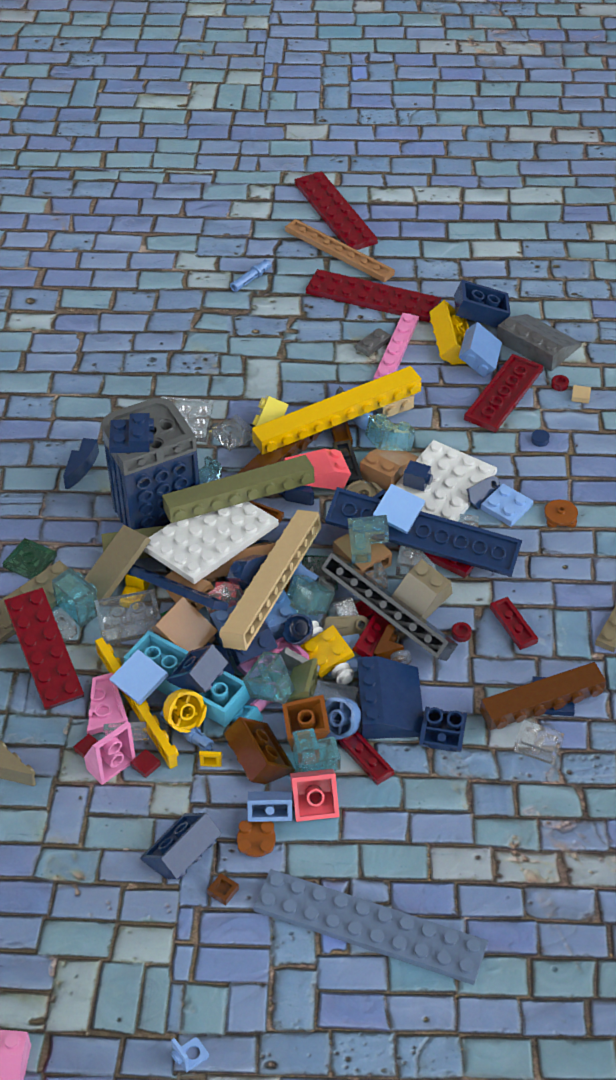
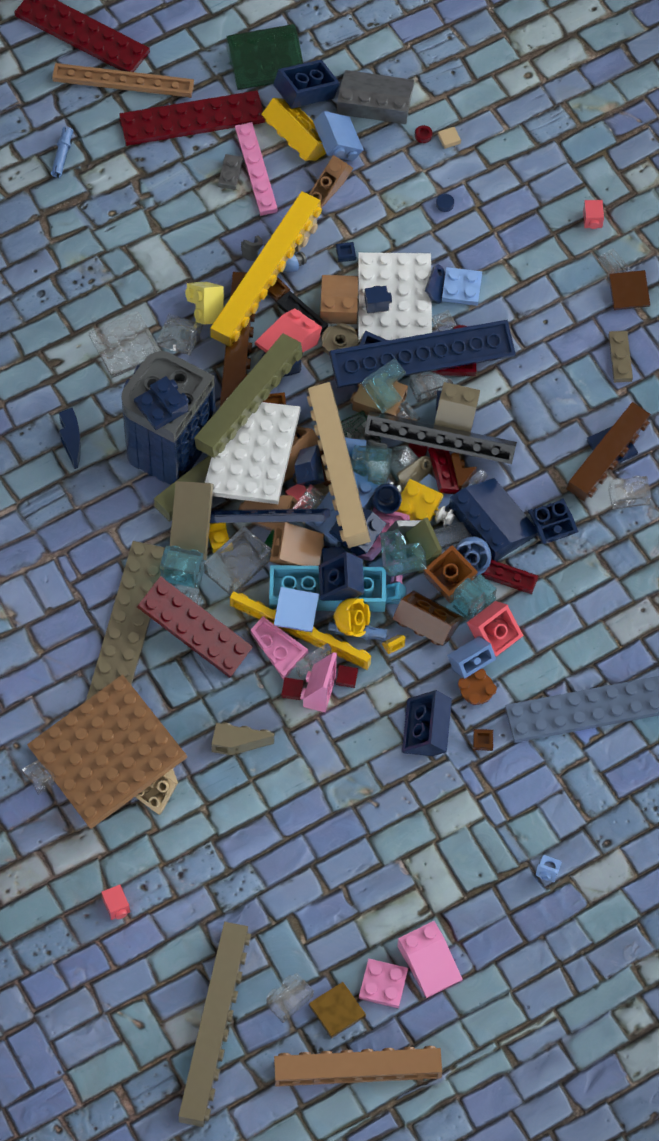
camera: 35 degrees left, 15 degrees up
clear green tile [2,538,57,580] -> none
clear light blue brick [365,413,416,451] -> none
light blue tile [373,484,425,534] -> none
dark red tile [451,622,472,642] -> none
dark red plate [464,354,544,433] -> none
dark red plate [490,596,538,650] -> none
dark orange piece [544,499,578,528] -> none
none -> clear green slope [226,24,303,90]
none -> medium nougat slope [309,155,353,208]
none -> dark blue tile [335,242,356,262]

